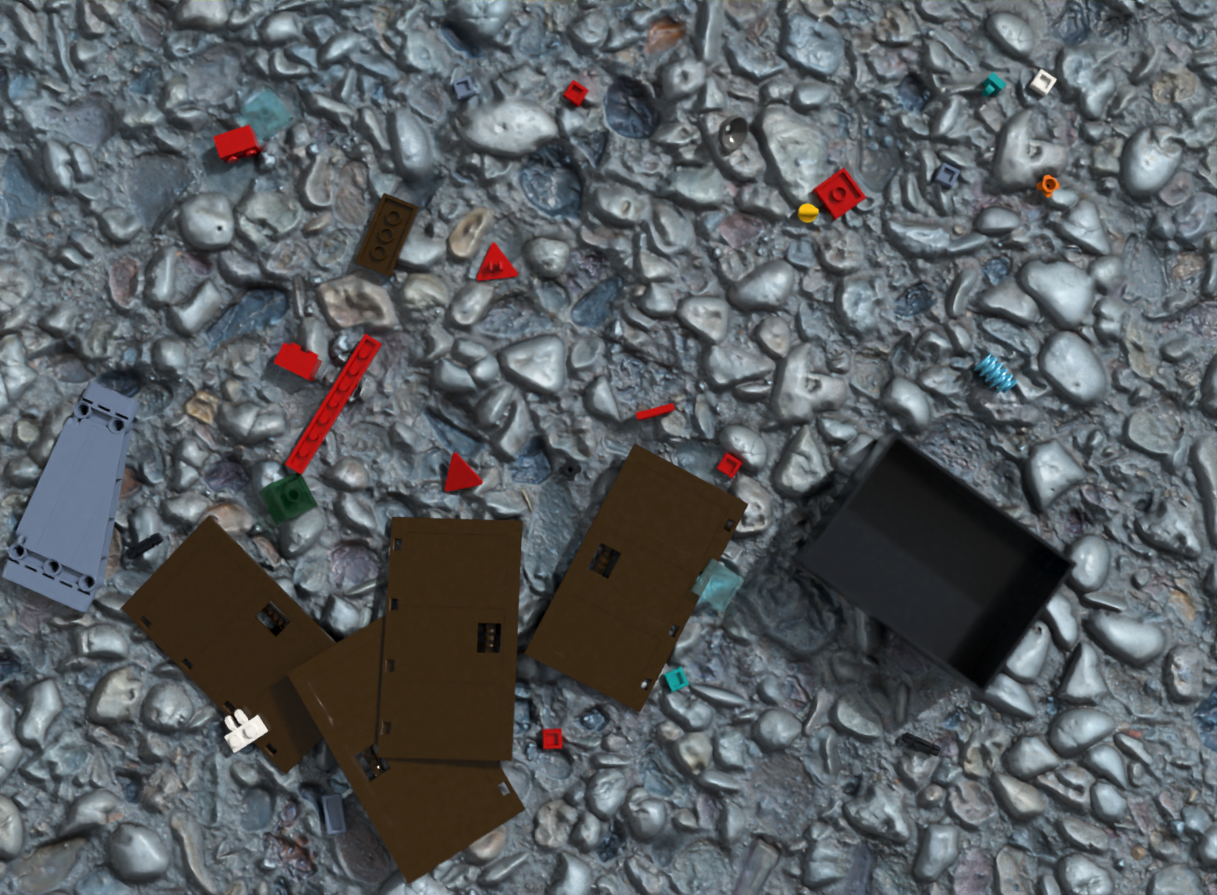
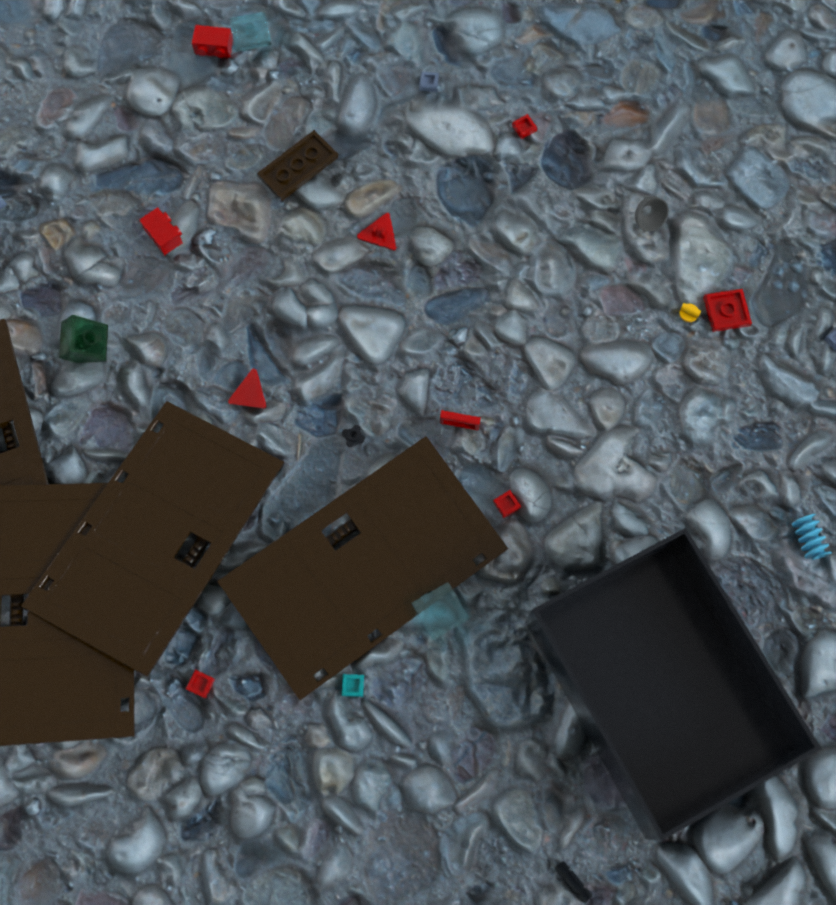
camera: 25 degrees right, 15 degrees down
red plate [285,334,383,474] -> none

